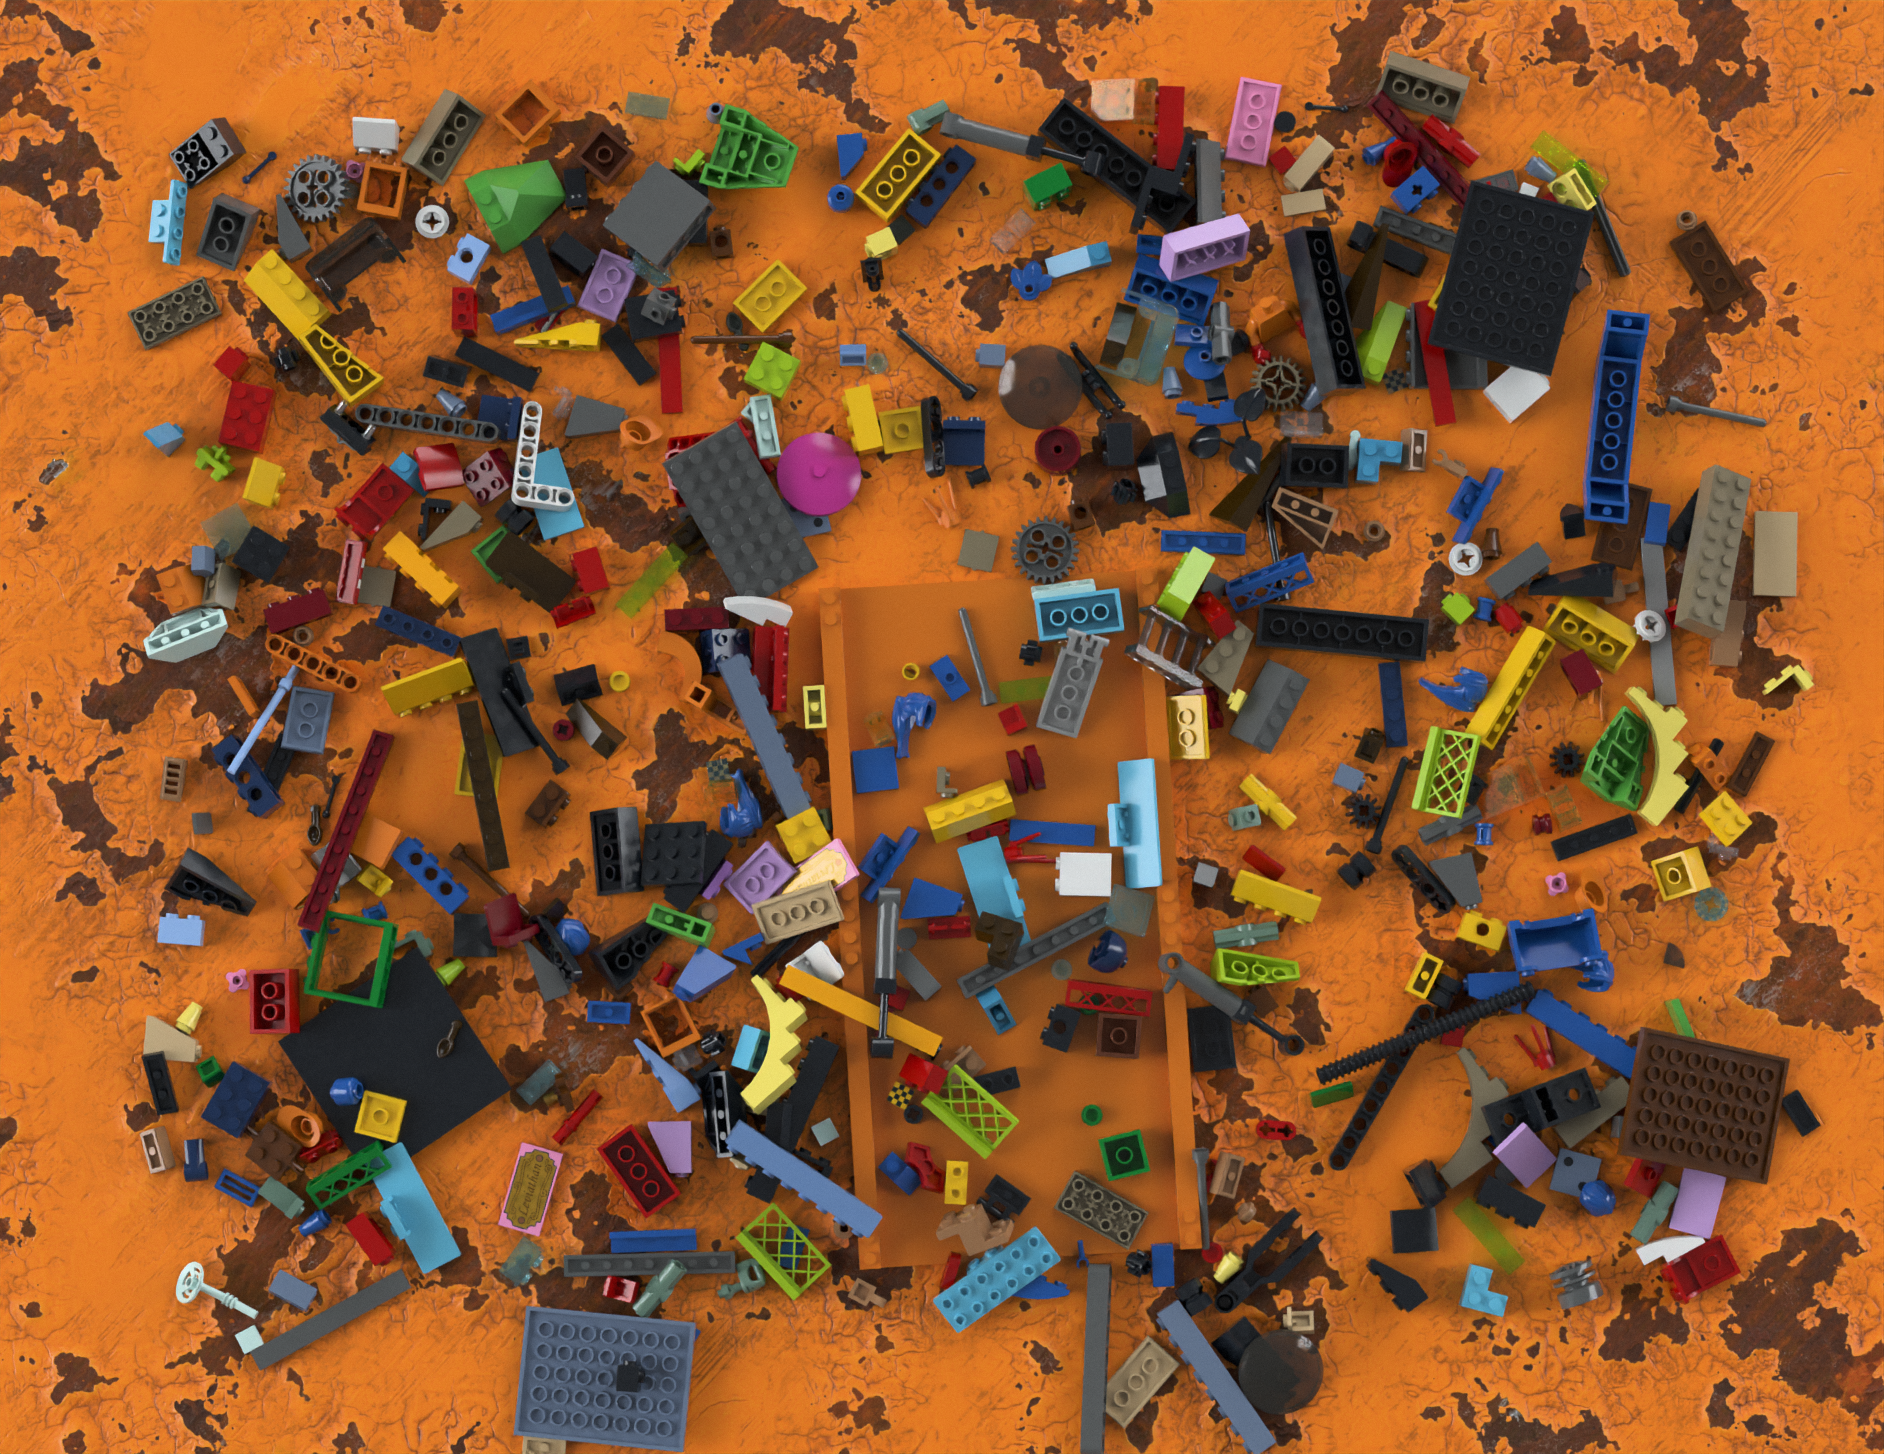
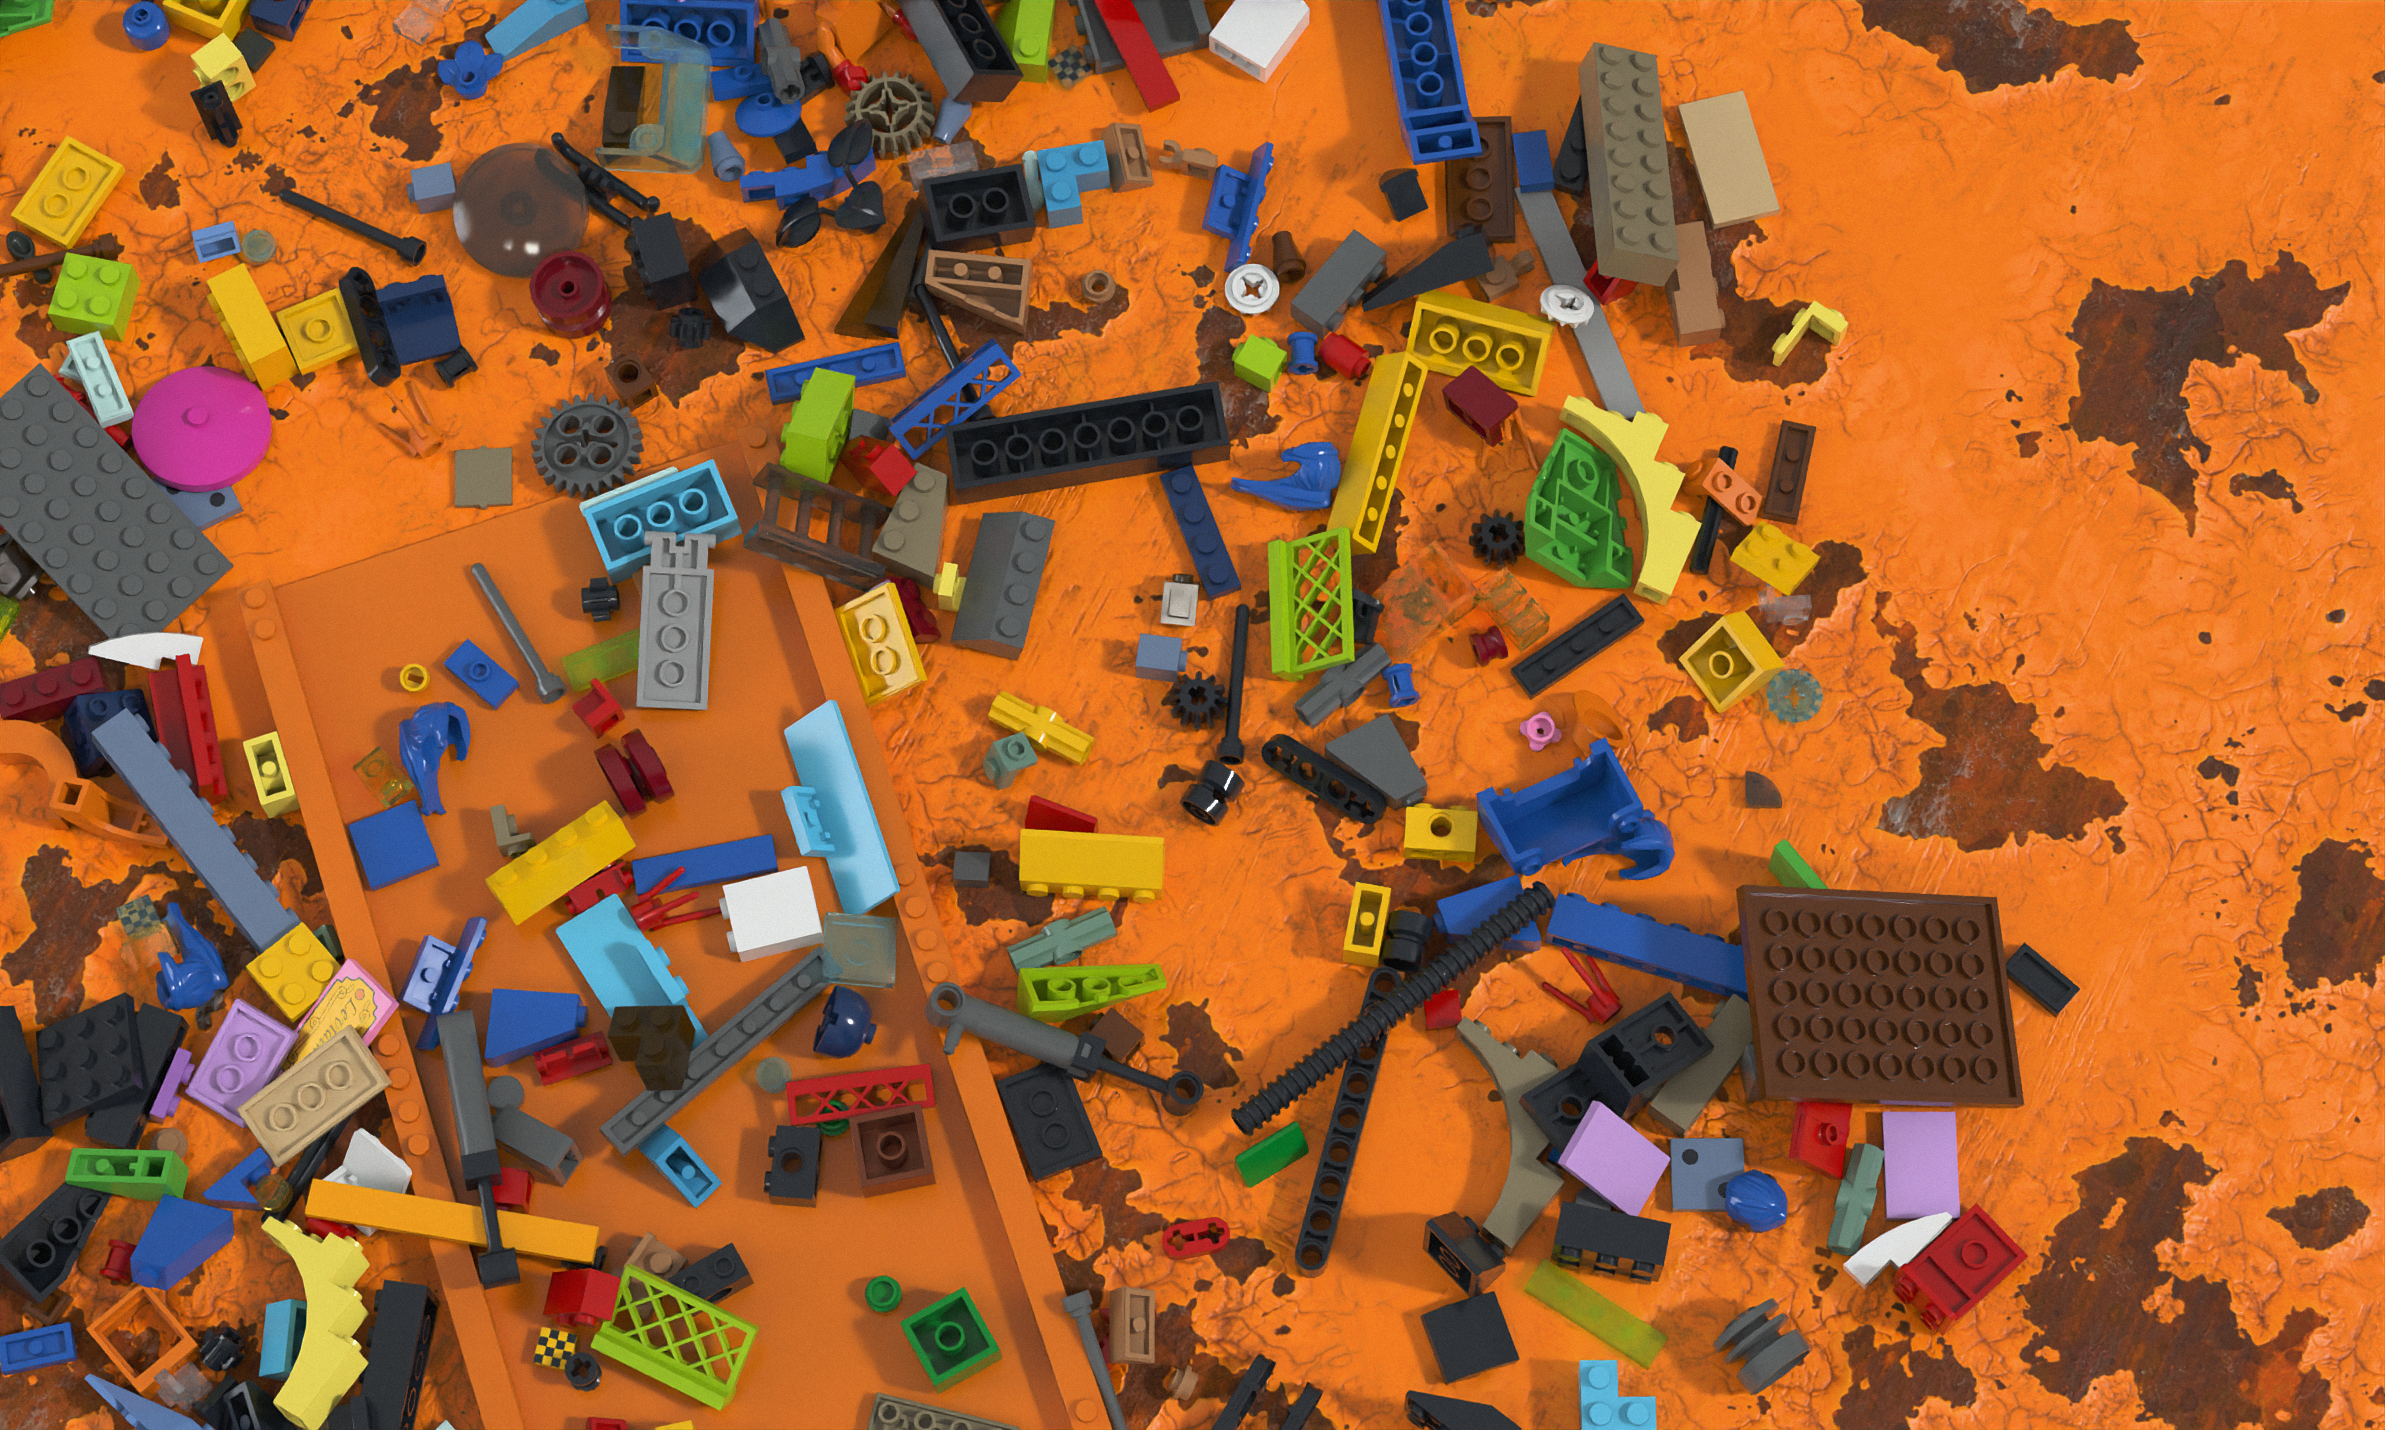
camera: 10 degrees left, 15 degrees down
none -> clear yellow tile [254,1174,293,1213]

